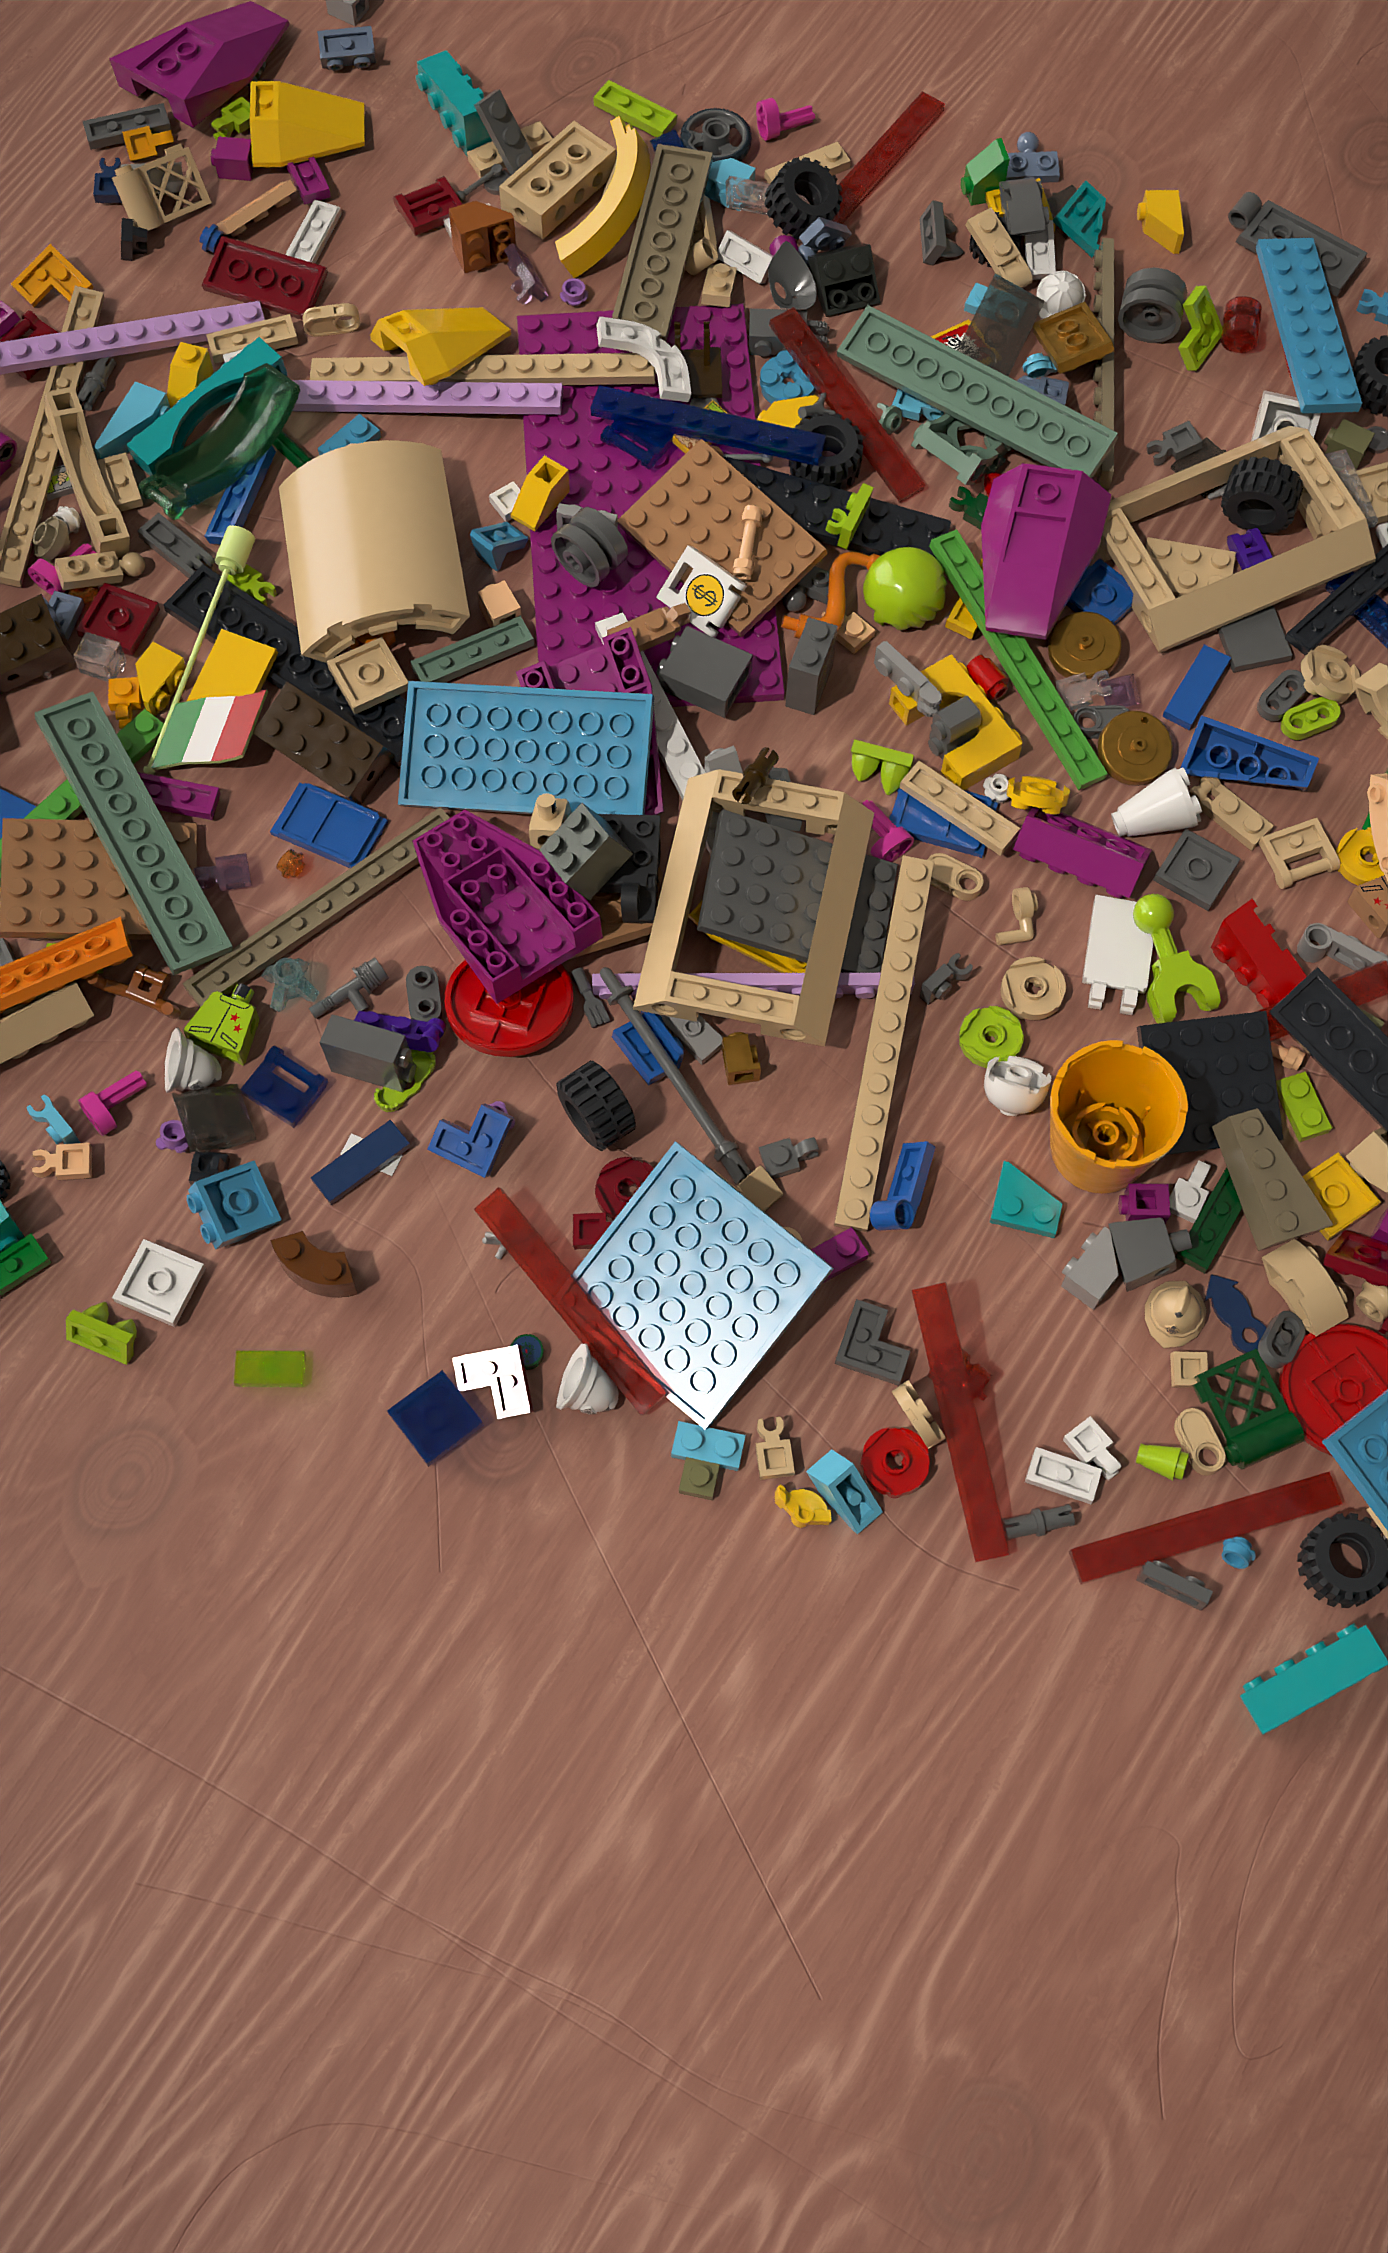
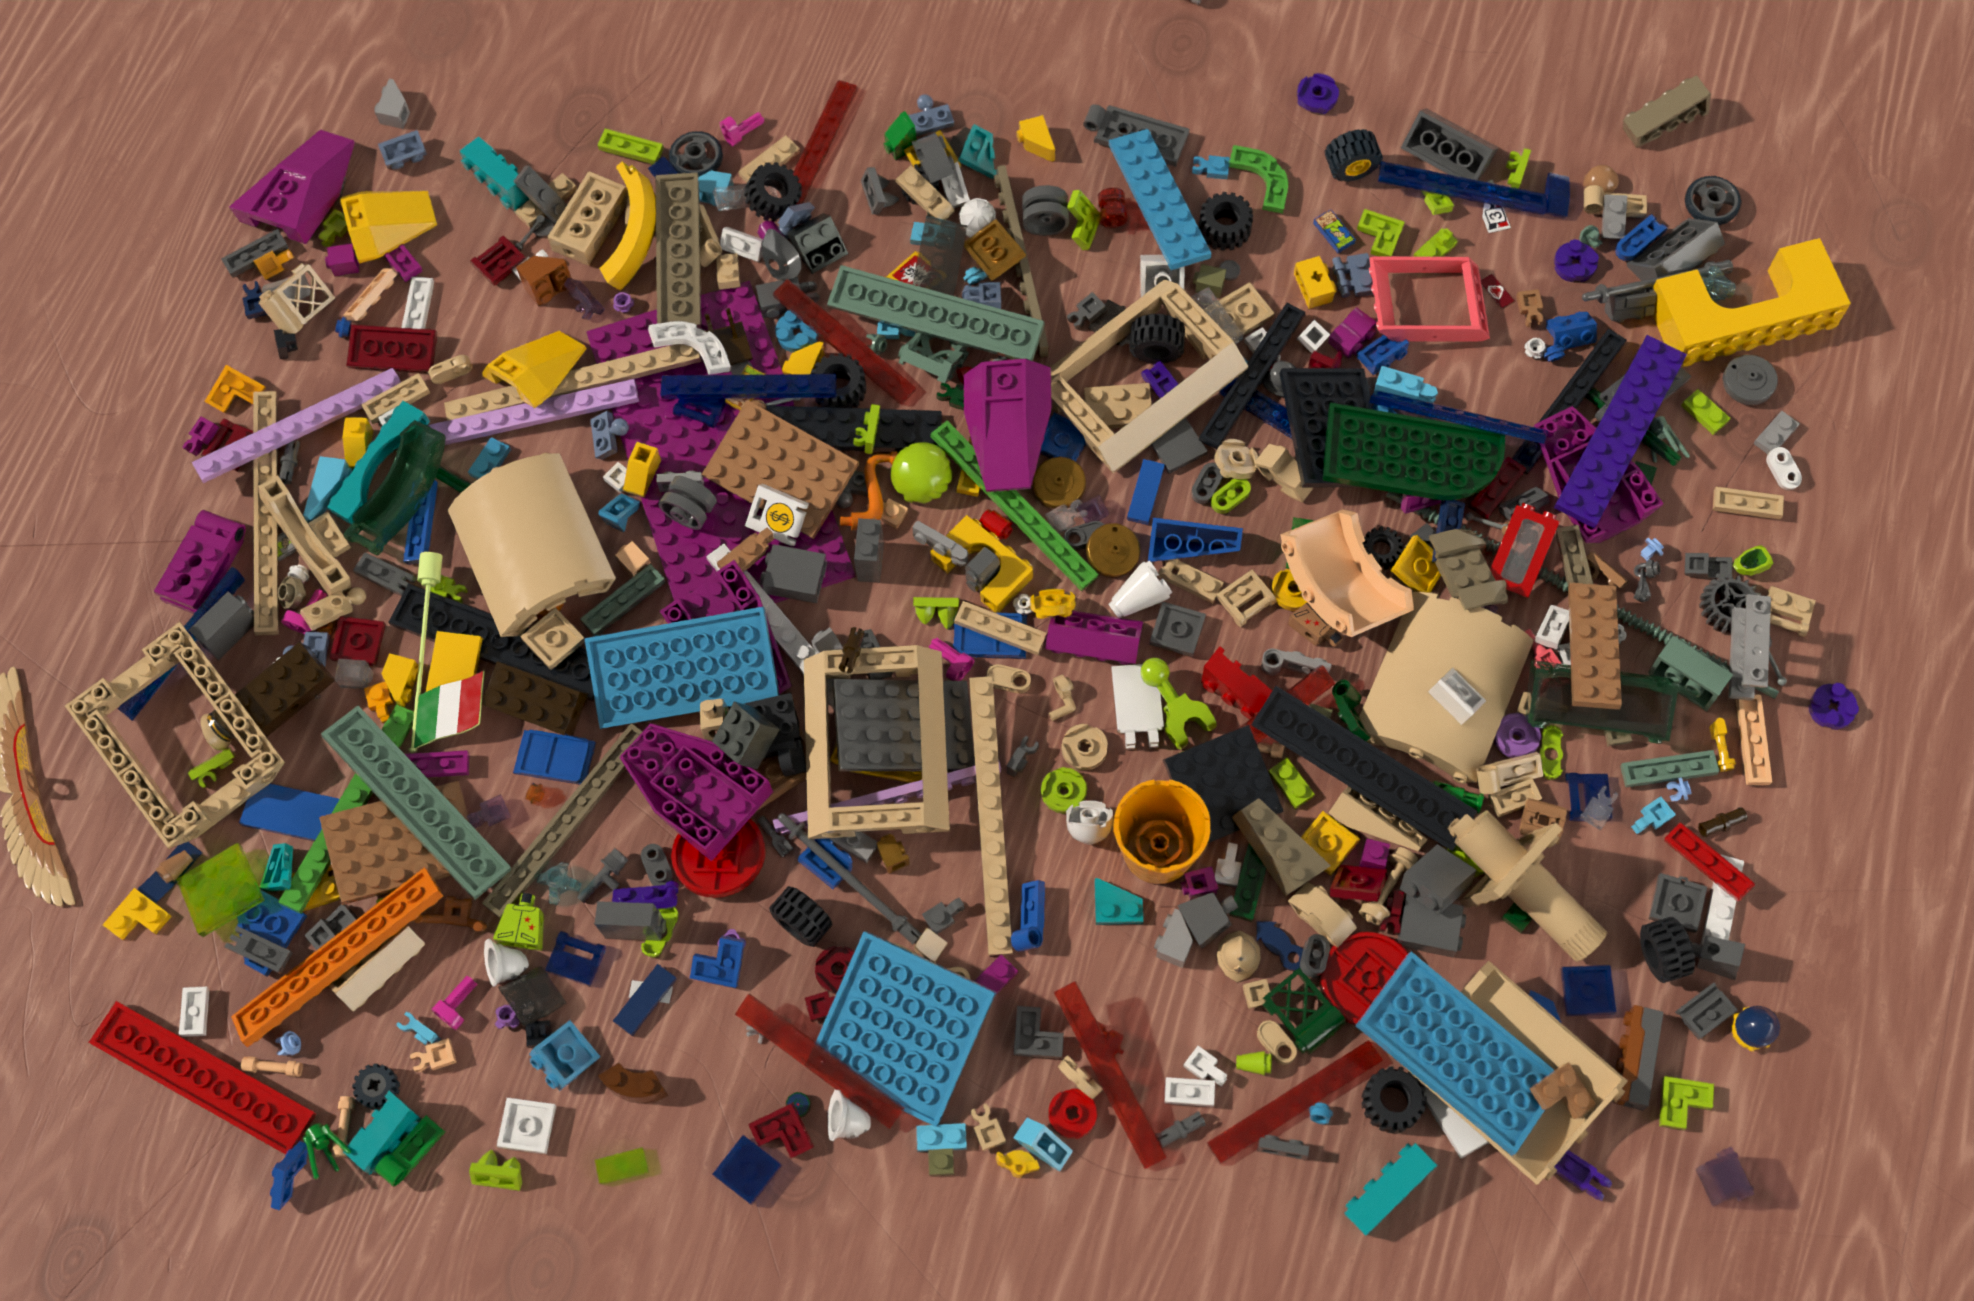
camera: 10 degrees left, 0 degrees up
light nougat bar [733,505,763,581] -> none
dark grey bar [798,393,836,419] -> none
none -> sand blue plate [590,411,629,460]

